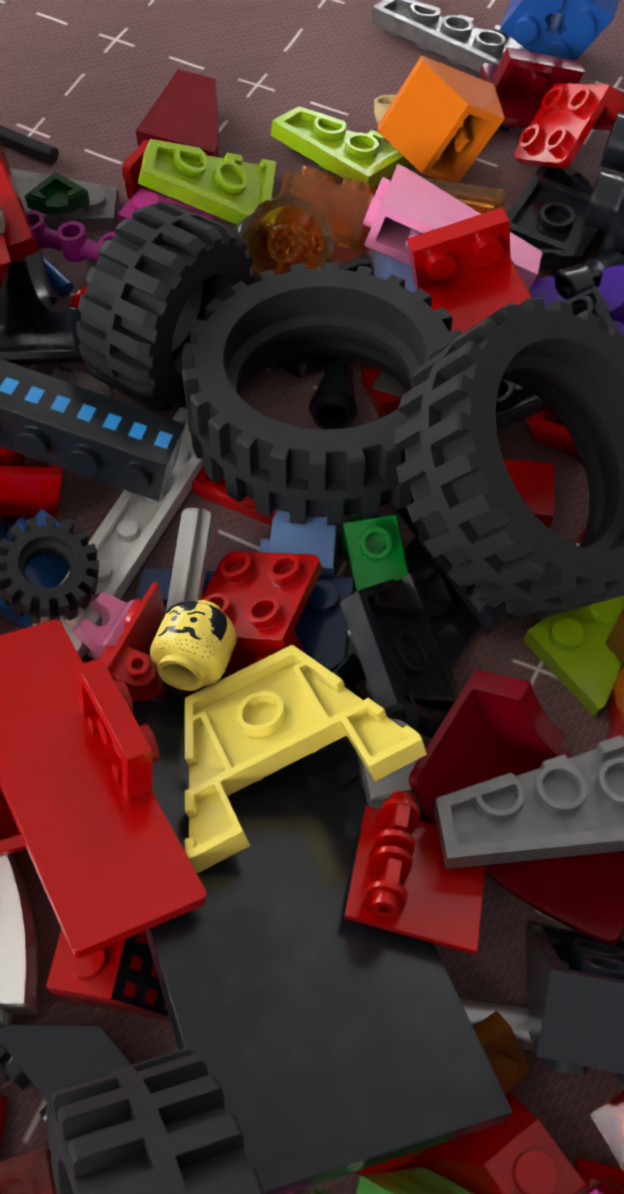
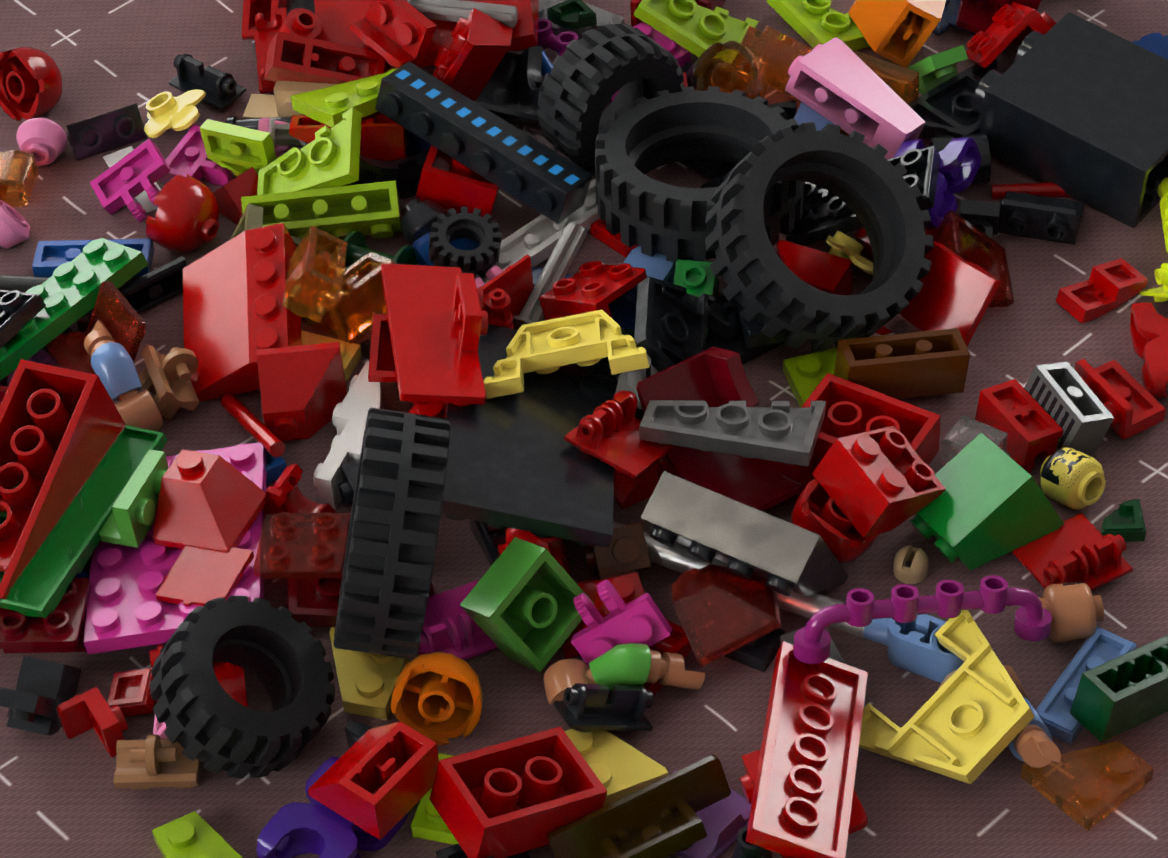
camera: 25 degrees right, 15 degrees down
light yellow head [150,600,237,691] -> none
red bracket [407,207,531,333] -> none
none -> light yellow plate [826,231,873,276]
none -> bright green slope [903,45,968,95]

